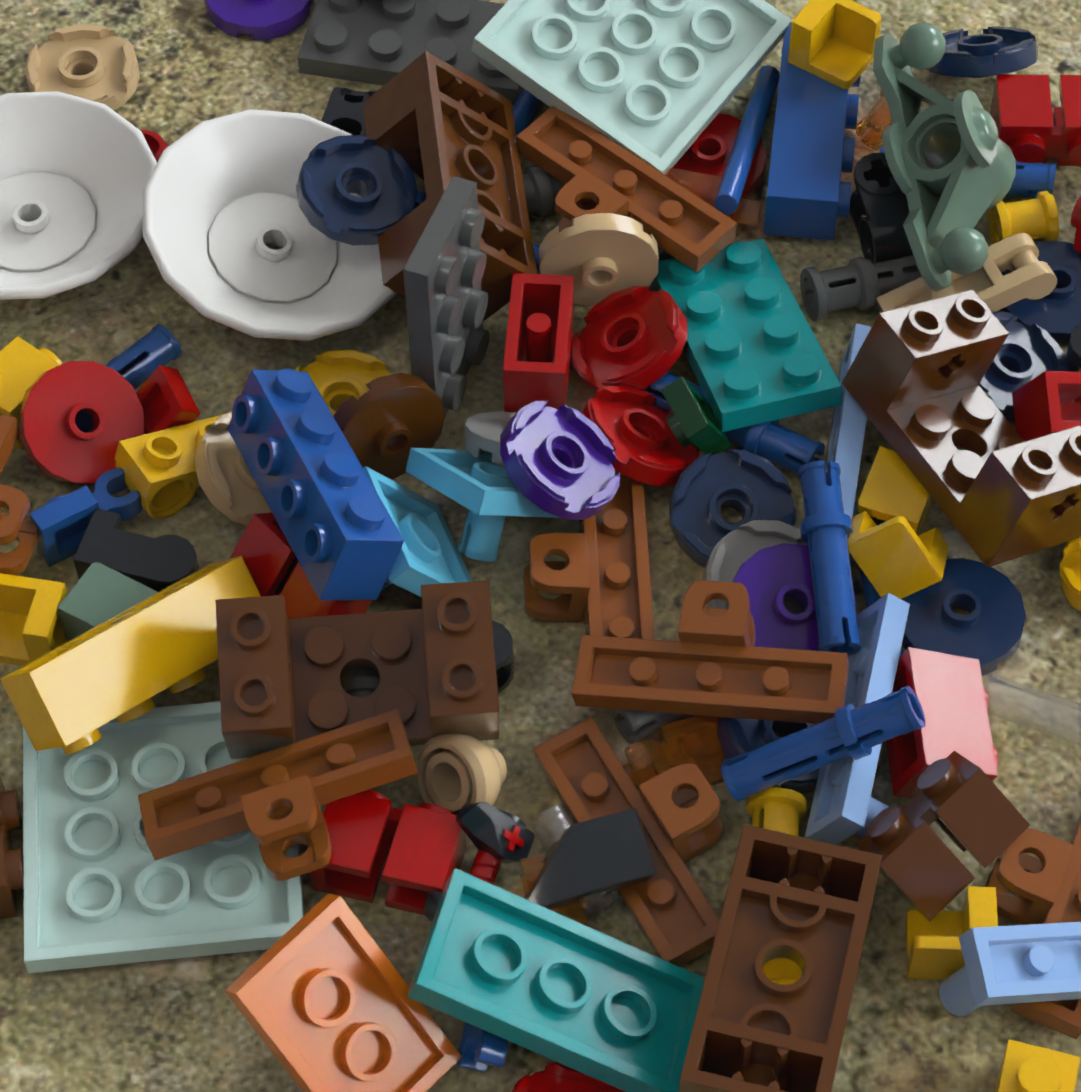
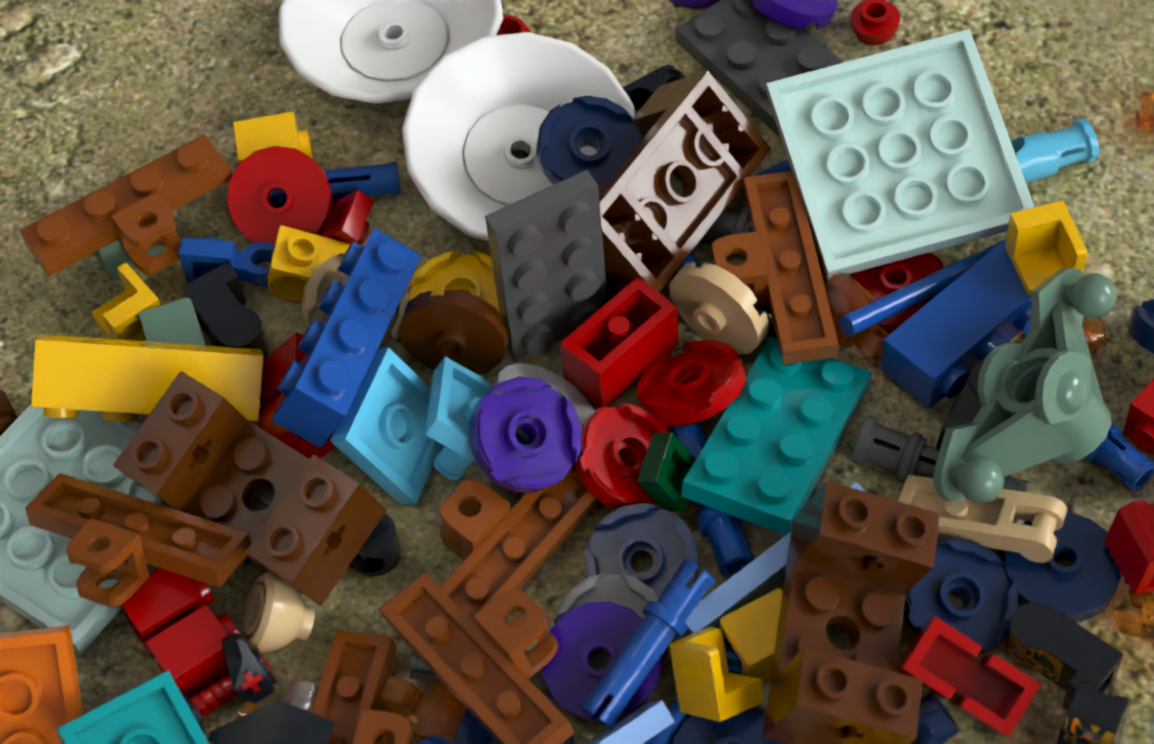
camera: 45 degrees right, 0 degrees up
yellow bush [986,191,1059,244] -> none

